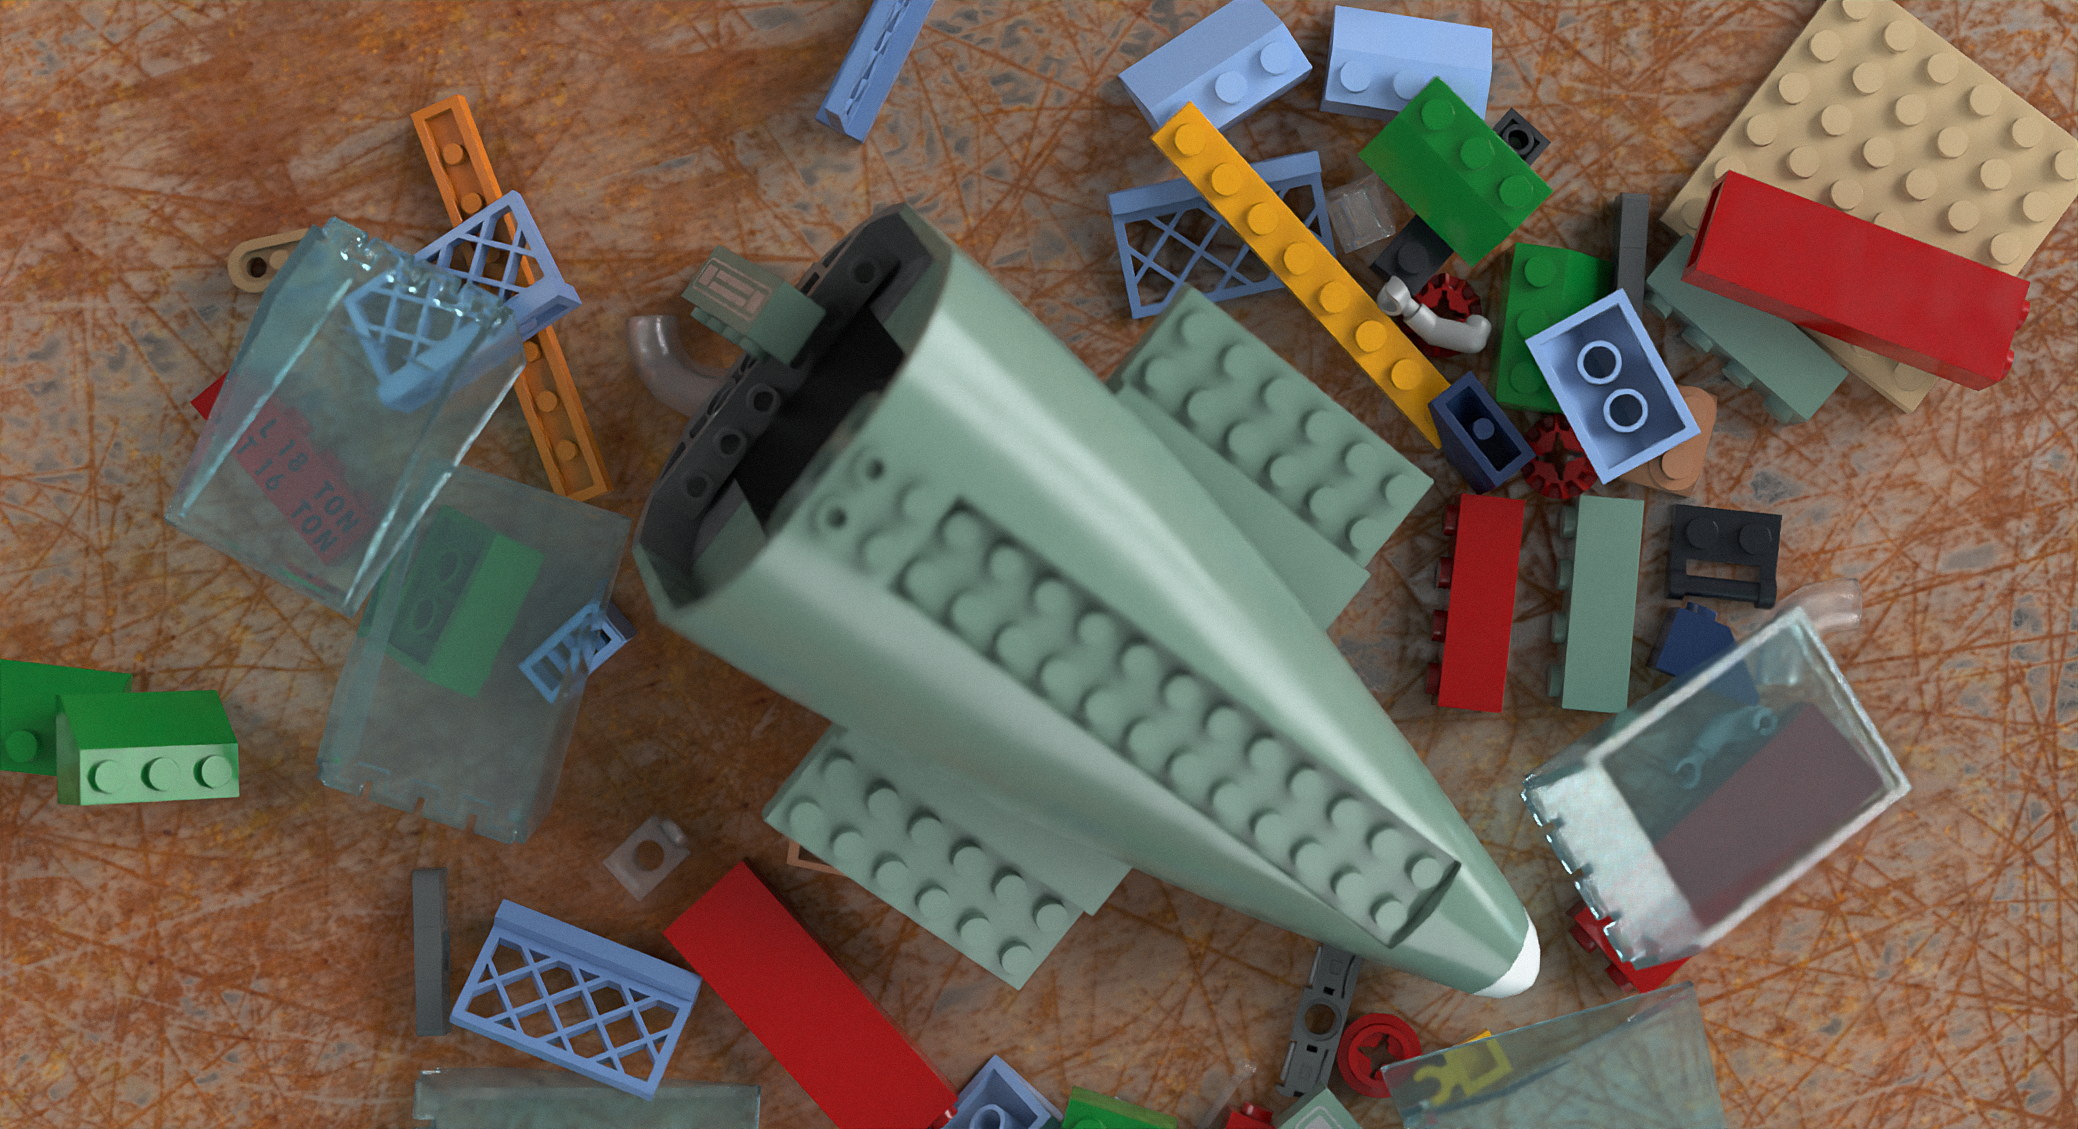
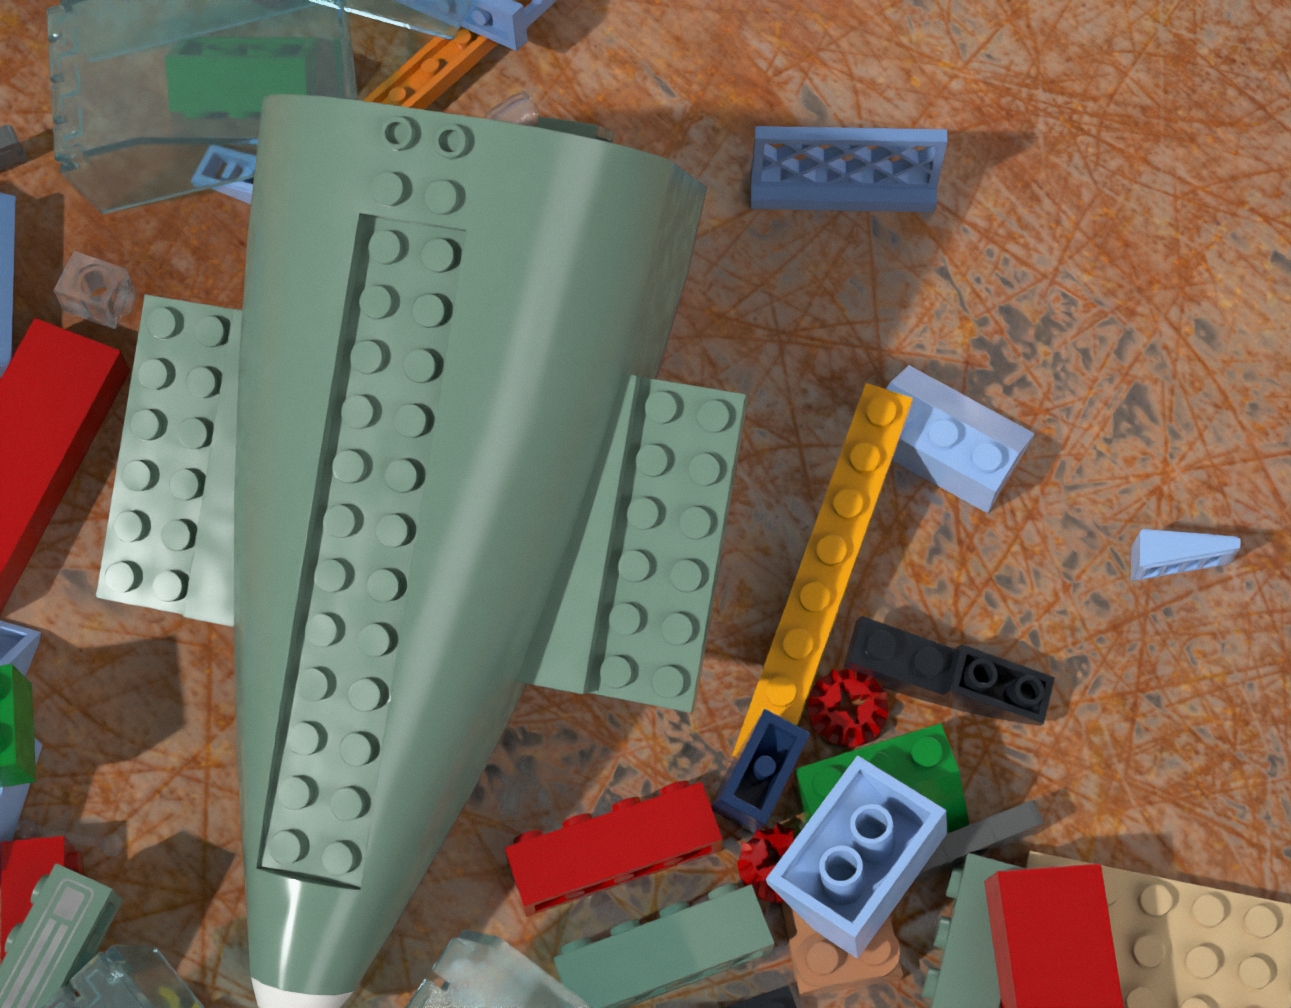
camera: 65 degrees right, 20 degrees down
medium blue fence [1105,150,1337,319] -> none
dark grey piece [1275,943,1363,1098] -> none
light blue slope [1319,5,1492,121] -> none
clear brick [1325,173,1398,254] -> none
red gear [1336,1012,1422,1098] -> none
green slope [1357,75,1554,268] -> none
light grey arm [1377,276,1492,354] -> none

